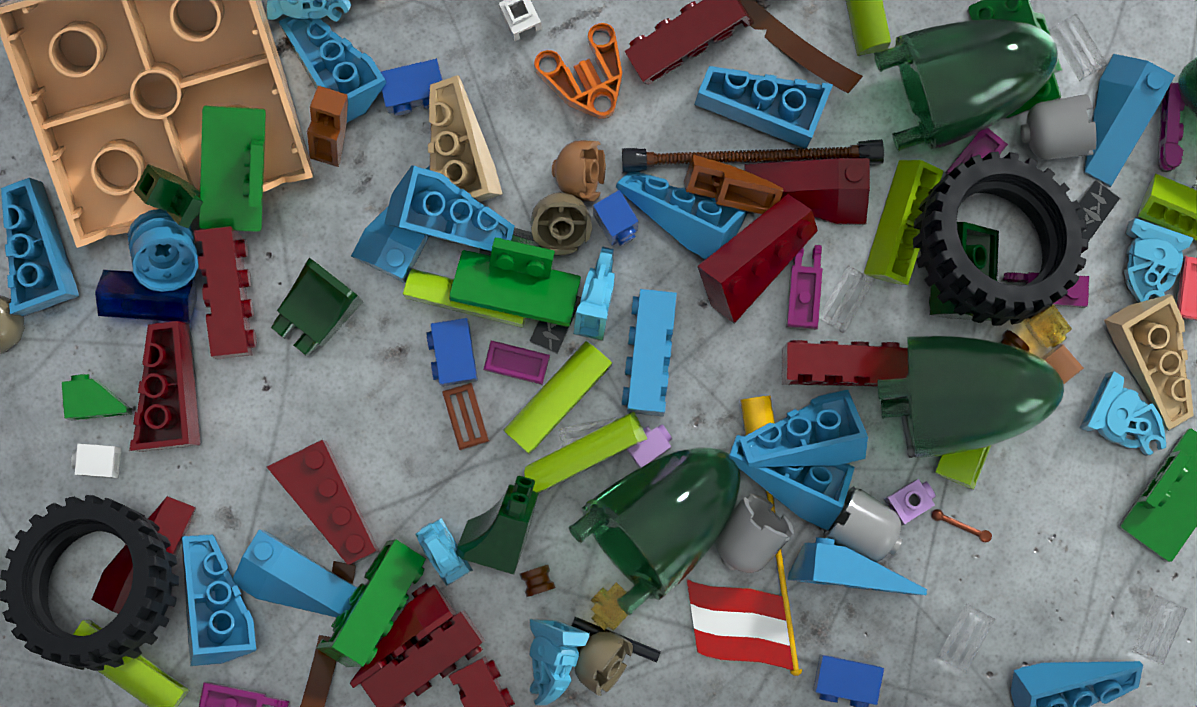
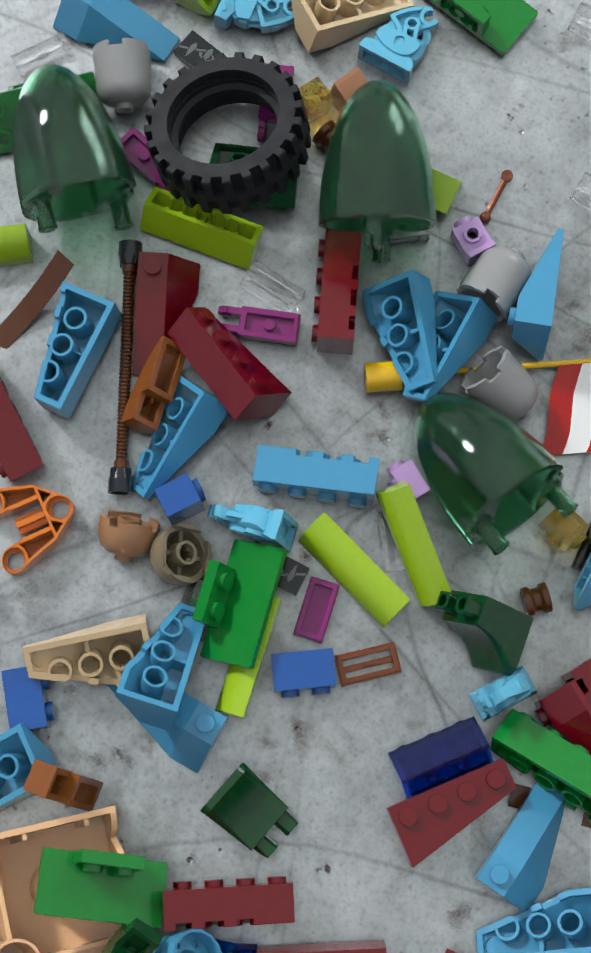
camera: 85 degrees left, 5 degrees down
none -> clear blue brick [388,716,493,799]

